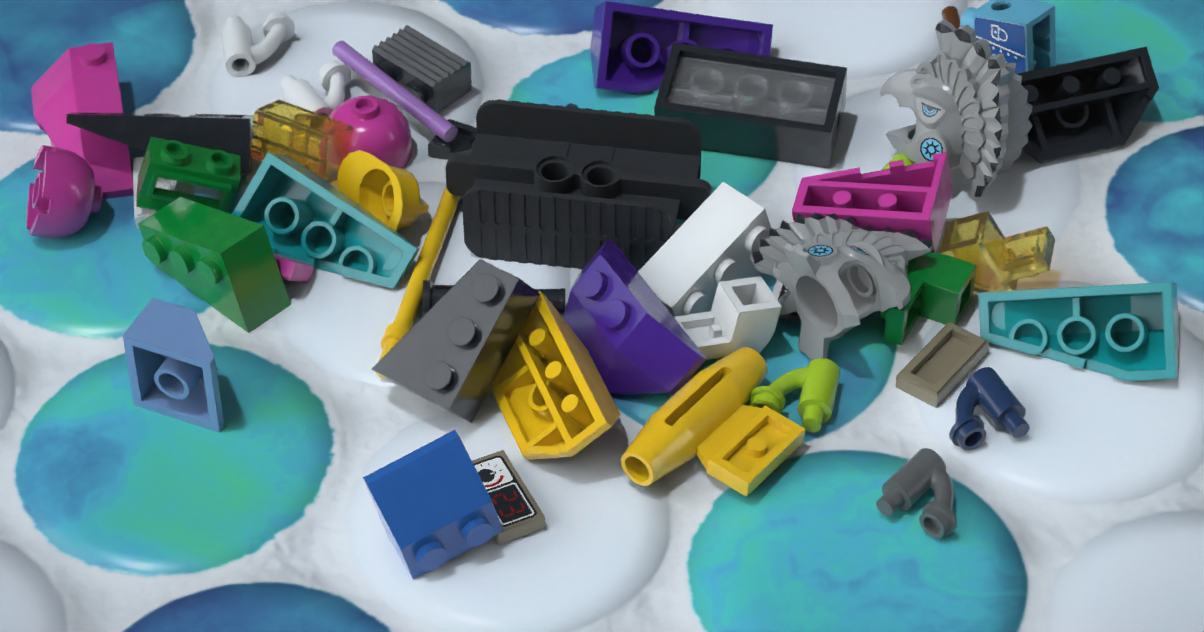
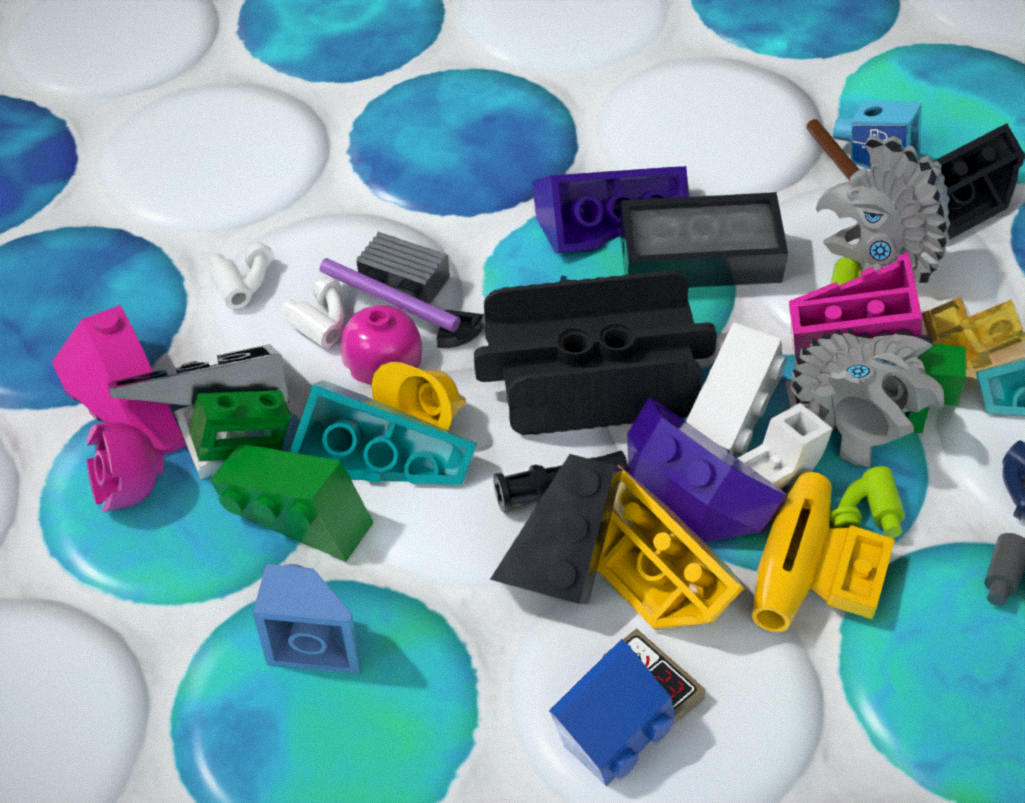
camera: 15 degrees left, 5 degrees up
clear yellow brick [251,100,353,184] -> none
dark pink tile [274,253,314,283] -> none
yellow bar [375,186,461,379] -> none
dark tan tile [896,322,989,408] -> none

